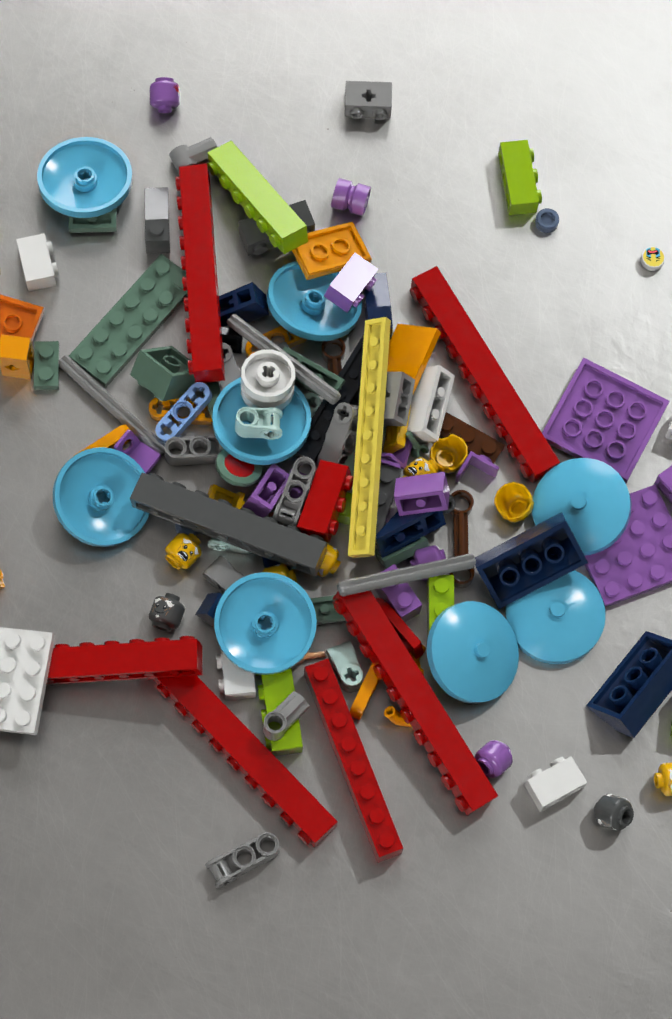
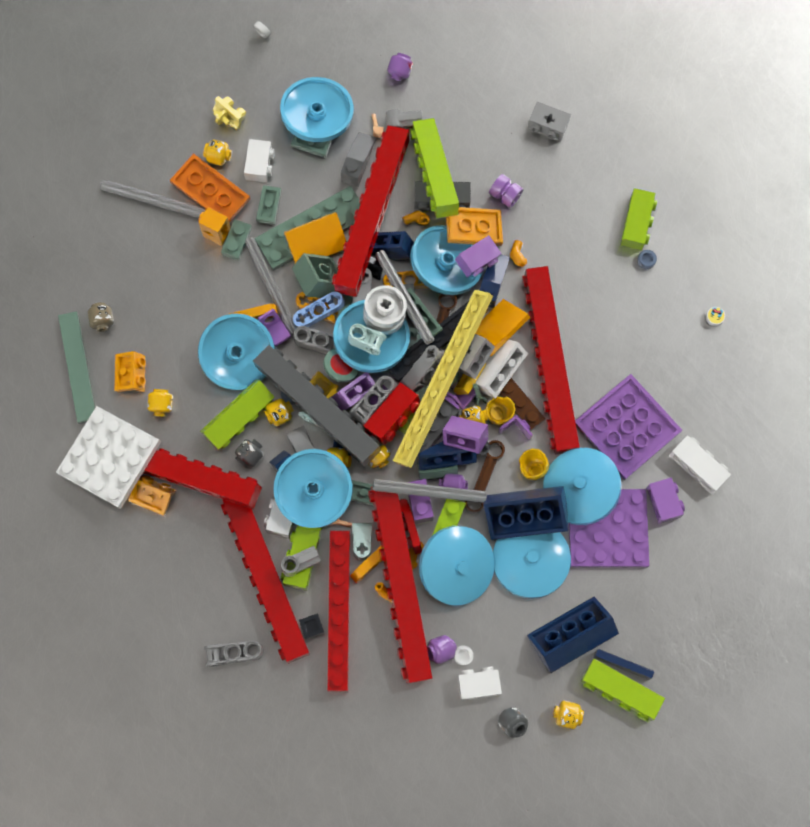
camera: 25 degrees right, 5 degrees up
none -> light orange bracket [128,475,176,516]
none -> yellow head [147,389,173,417]
none -> lime brick [200,379,275,450]
none -> sand green plate [256,185,282,225]
none -> light orange tile [284,212,346,264]
none -> black tile [299,613,324,640]
none -> light nougat hand [371,114,383,138]
none -> light orange arm [402,210,430,225]
none -> white tile [454,646,473,666]
none -> light orange arm [510,240,527,267]

